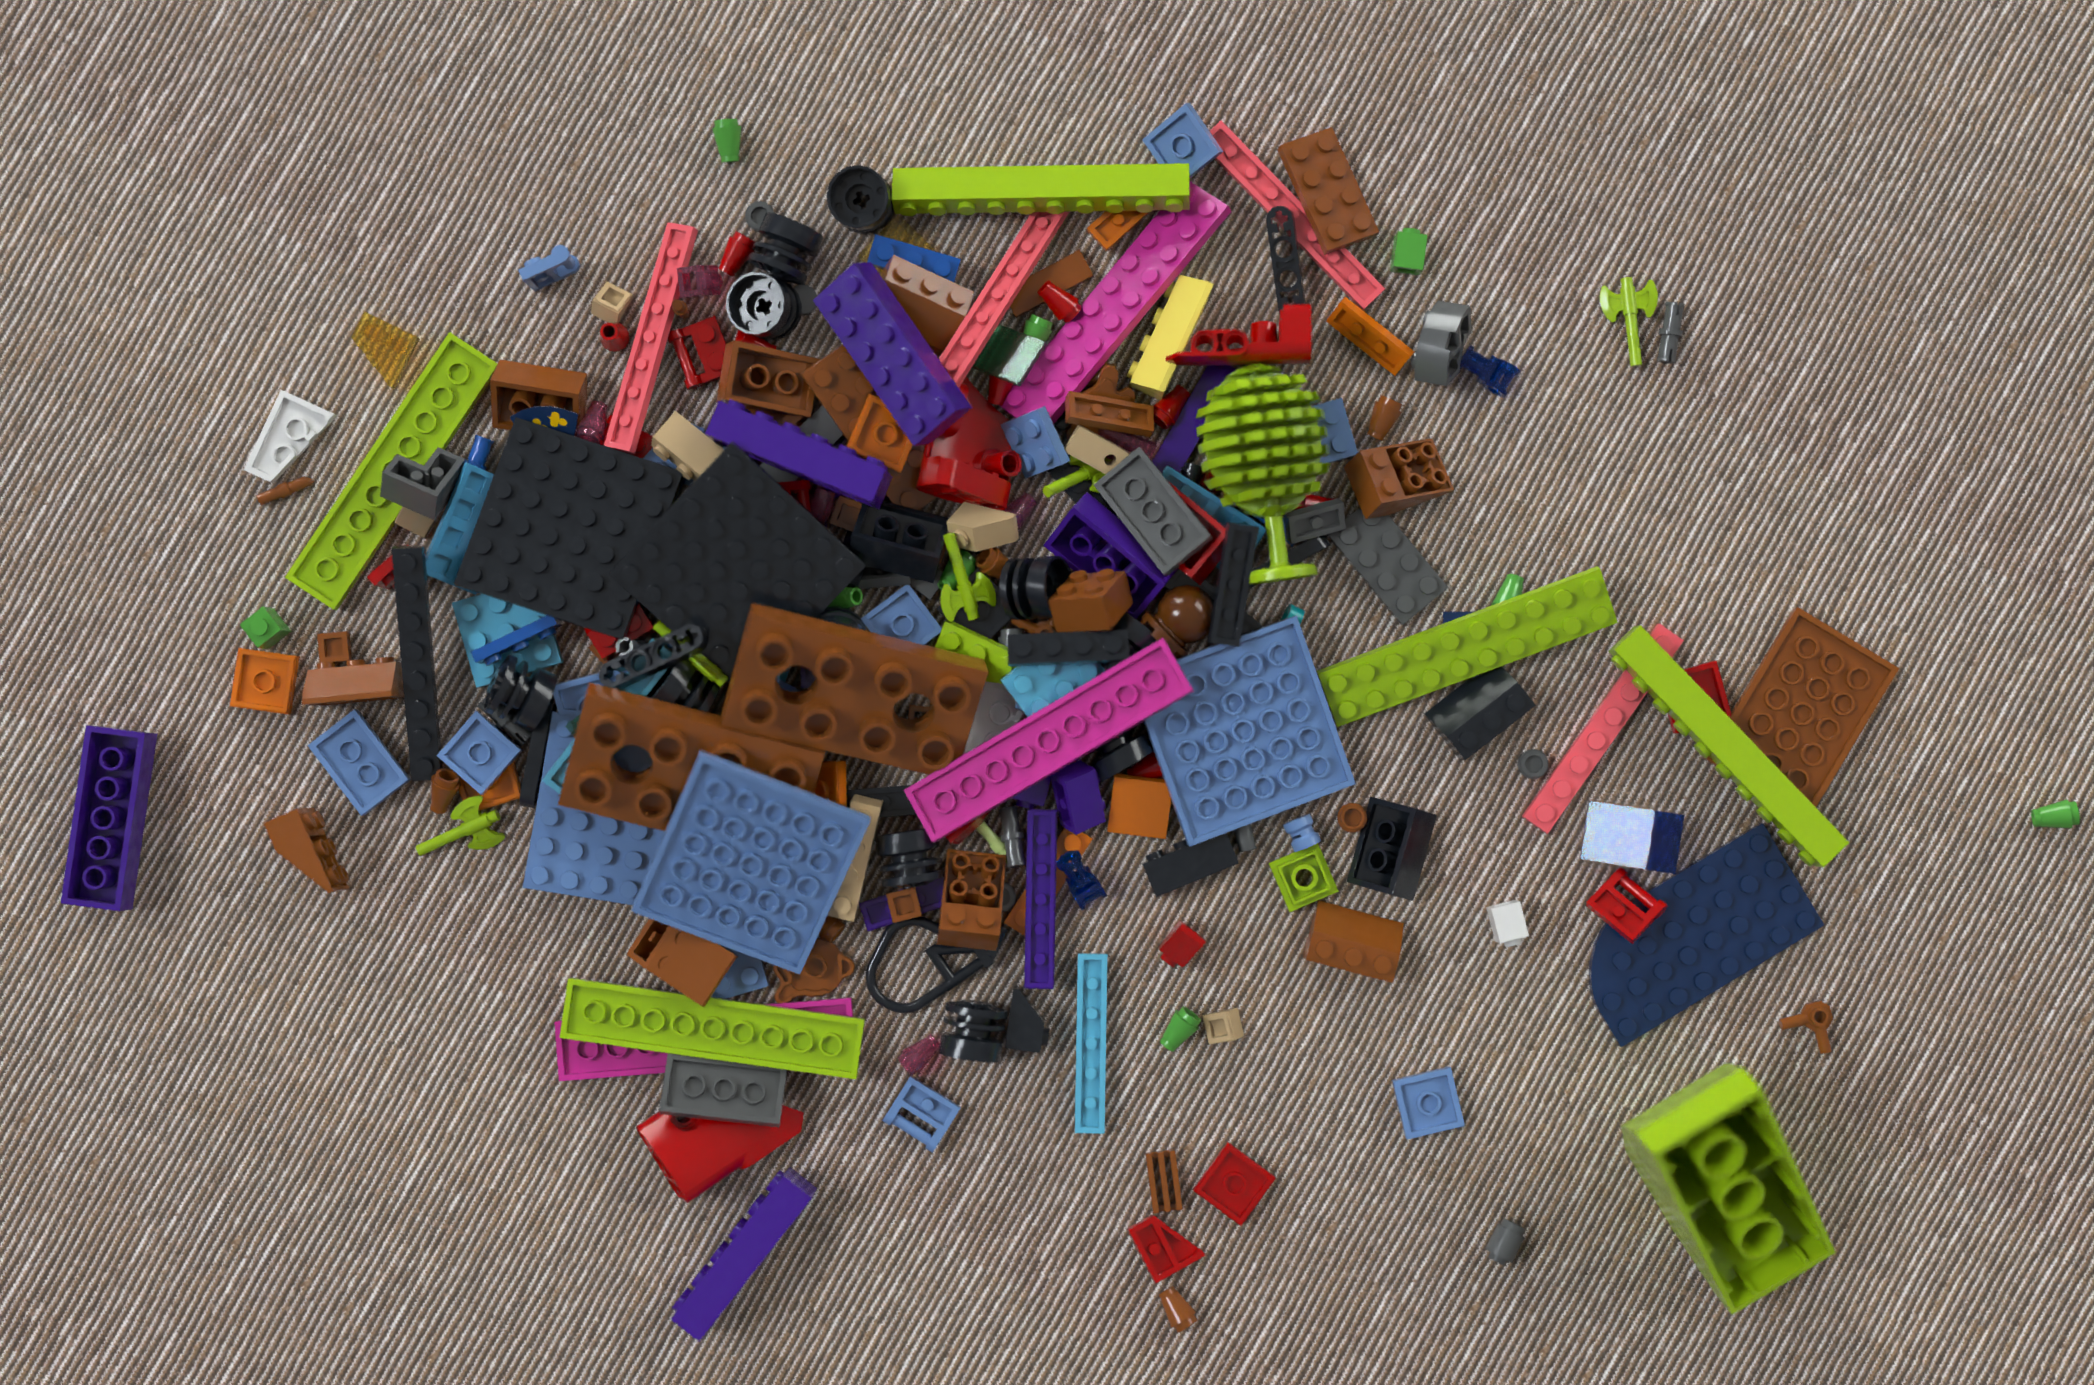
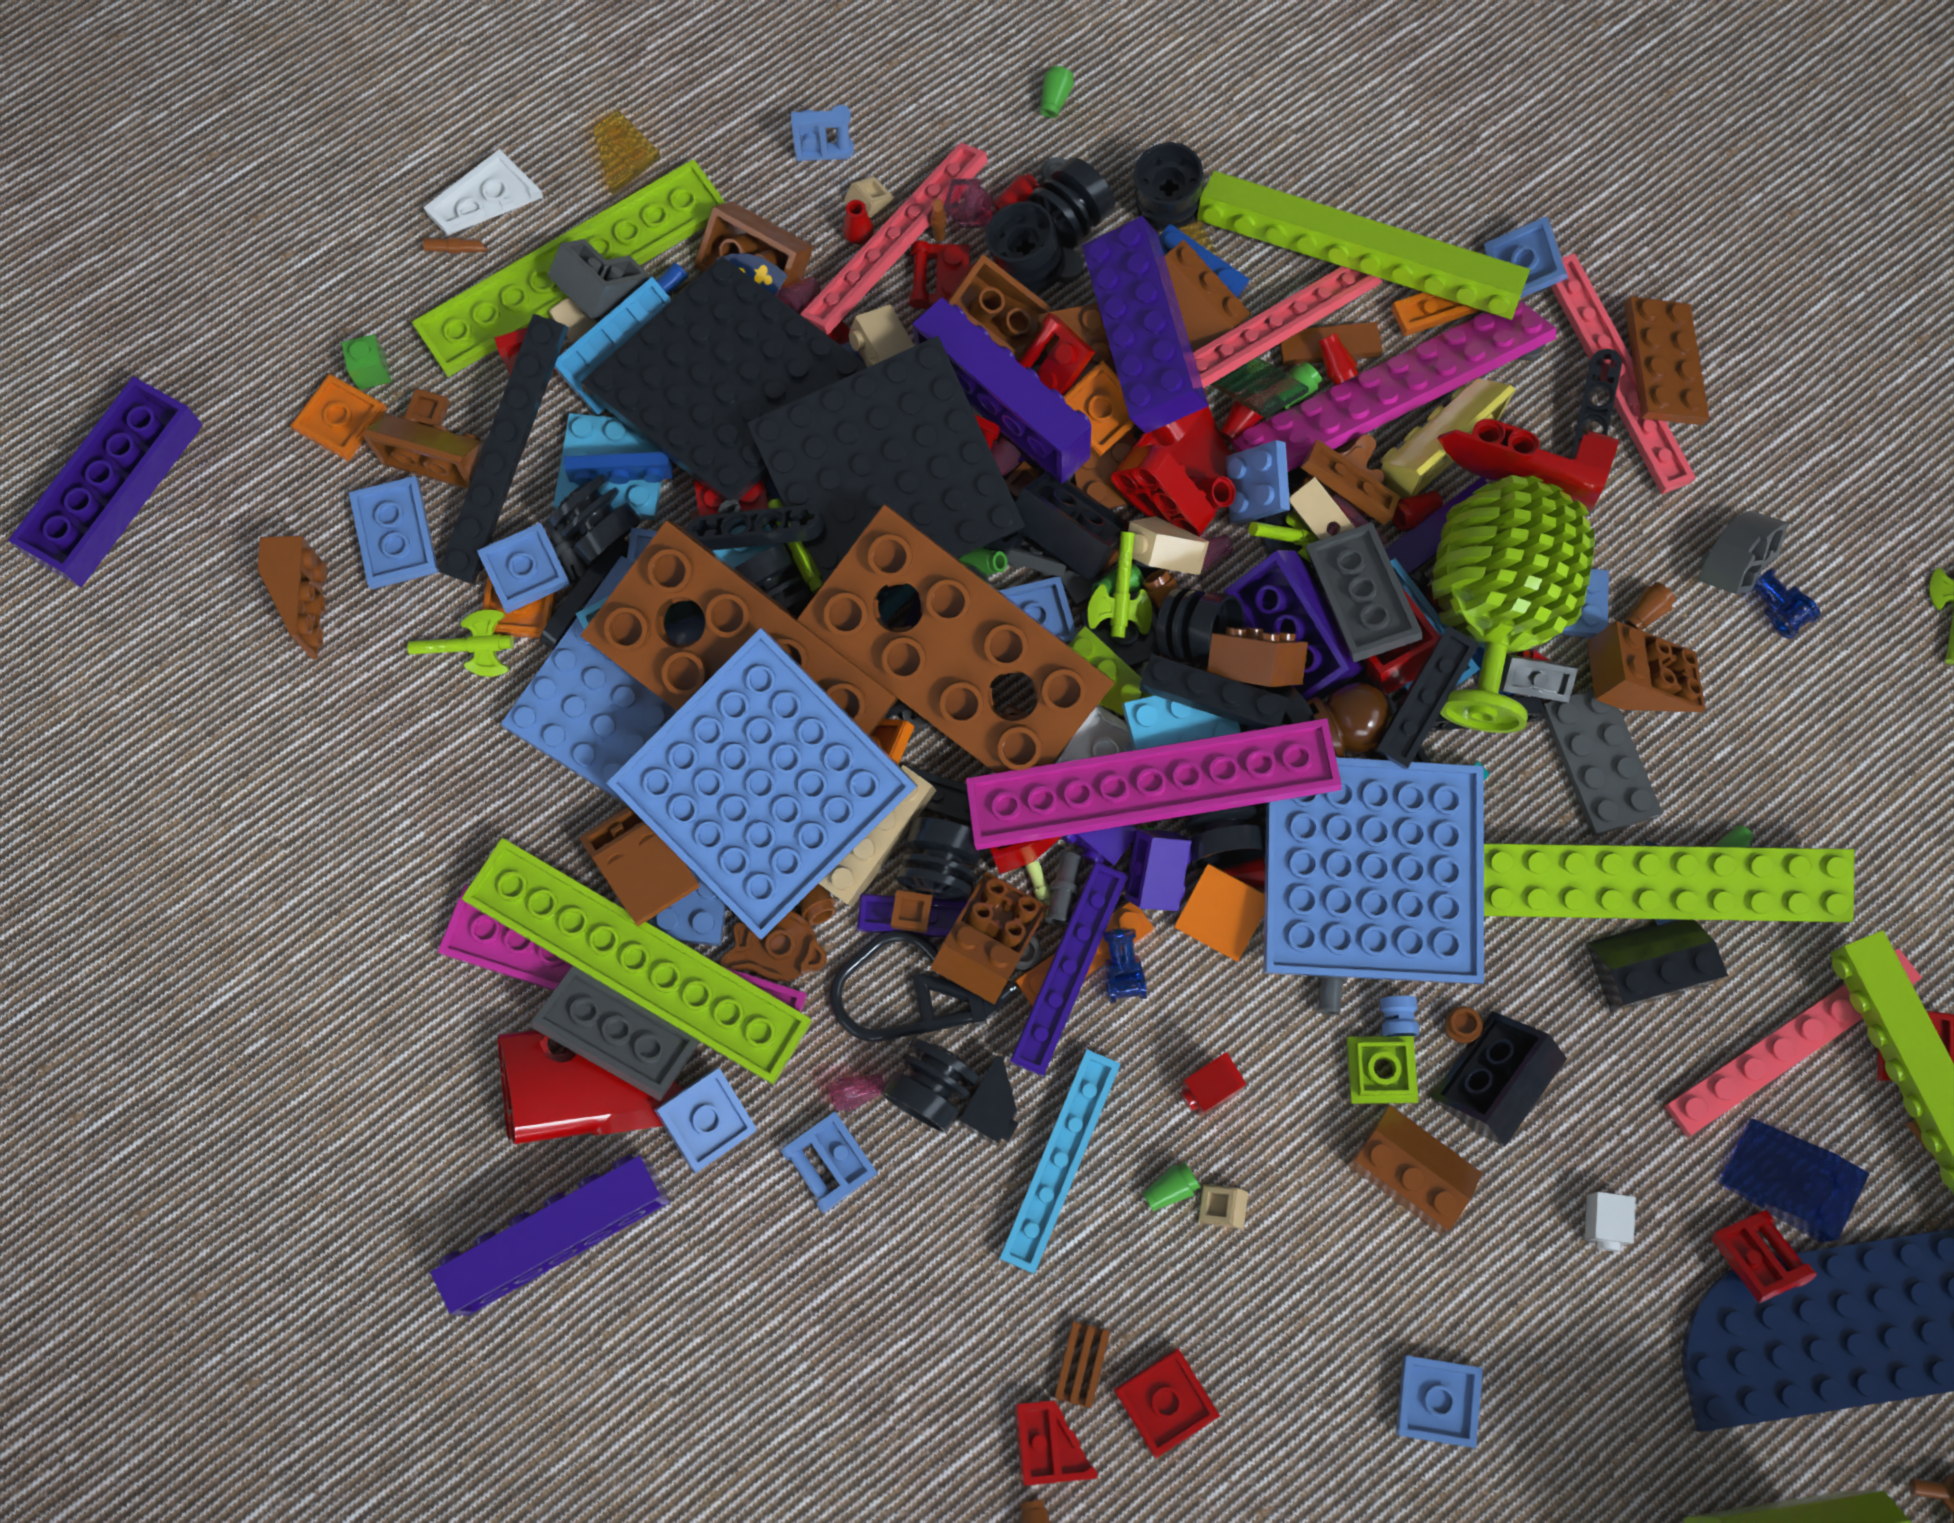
camera: 15 degrees right, 15 degrees down
dark orange cone [430,768,461,814] -> none
black brick [1142,833,1239,897] -> none
orange plate [1326,297,1415,376] -> none
bright green brick [1390,228,1427,276] -> none
dark grey tile [1517,749,1549,779] -> none
none -> medium blue plate [653,1067,757,1173]
none -> red plate [1016,313,1095,396]

